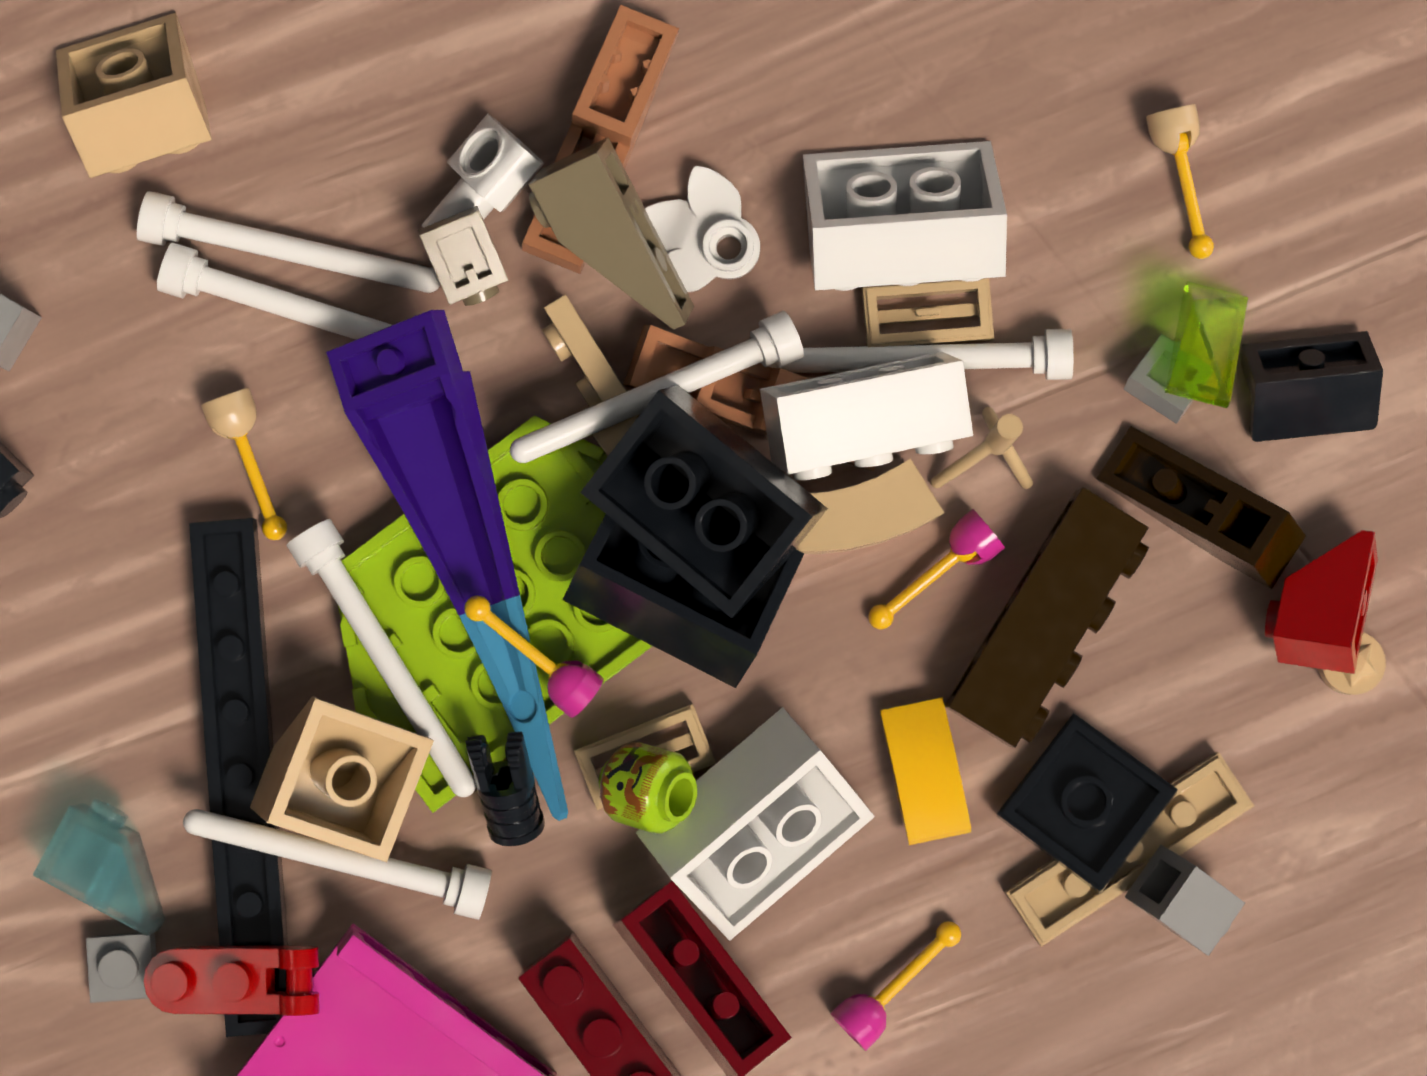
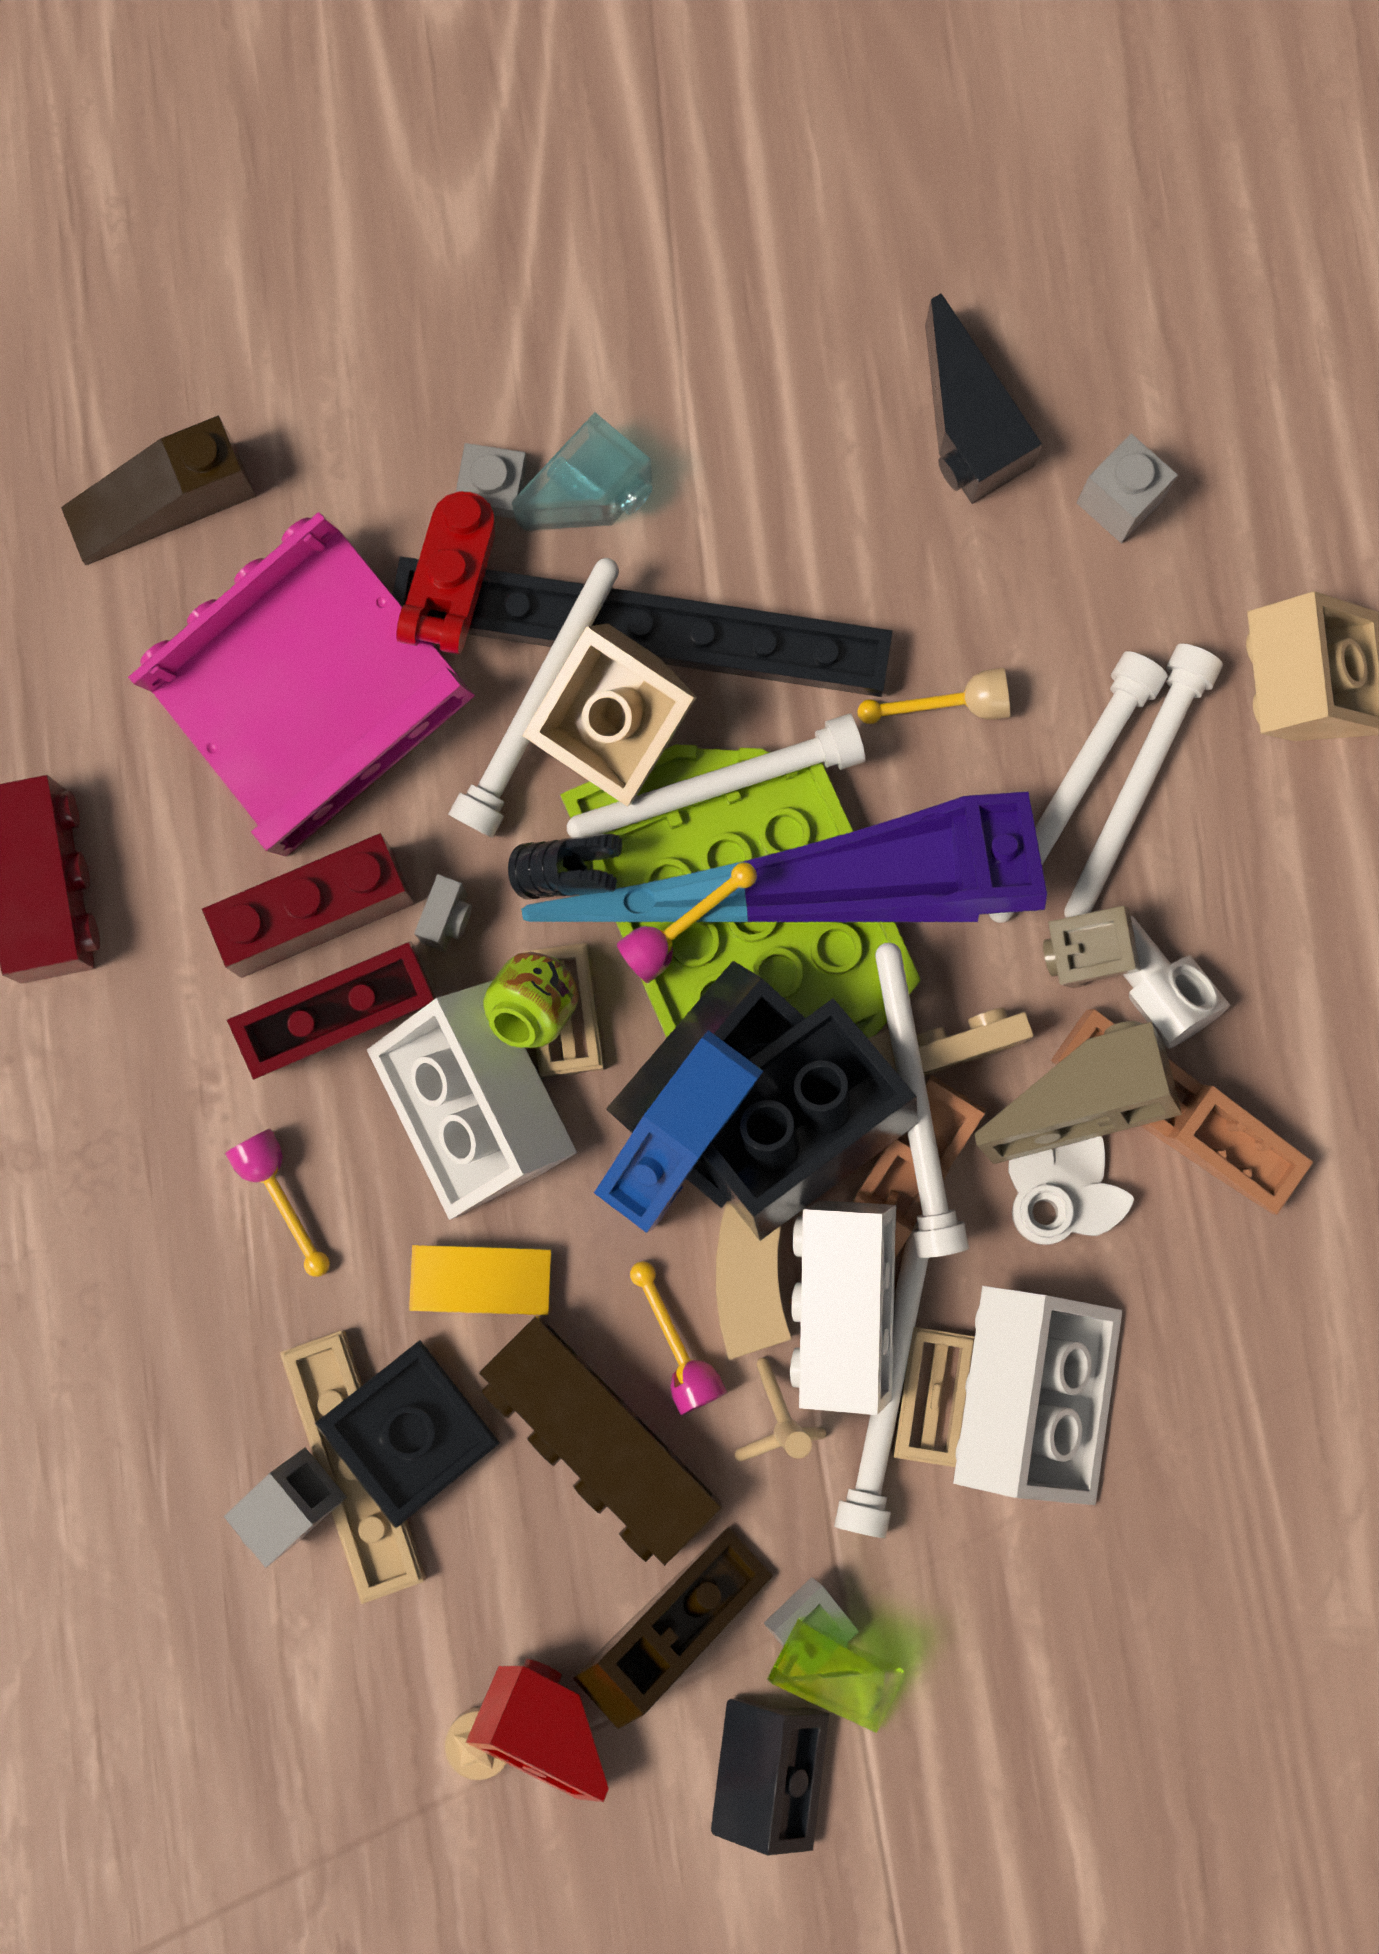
camera: 110 degrees right, 5 degrees down
hinge [1146,104,1214,259] -> none
none -> light grey plate [414,874,472,952]
none -> blue slope [594,1030,763,1233]

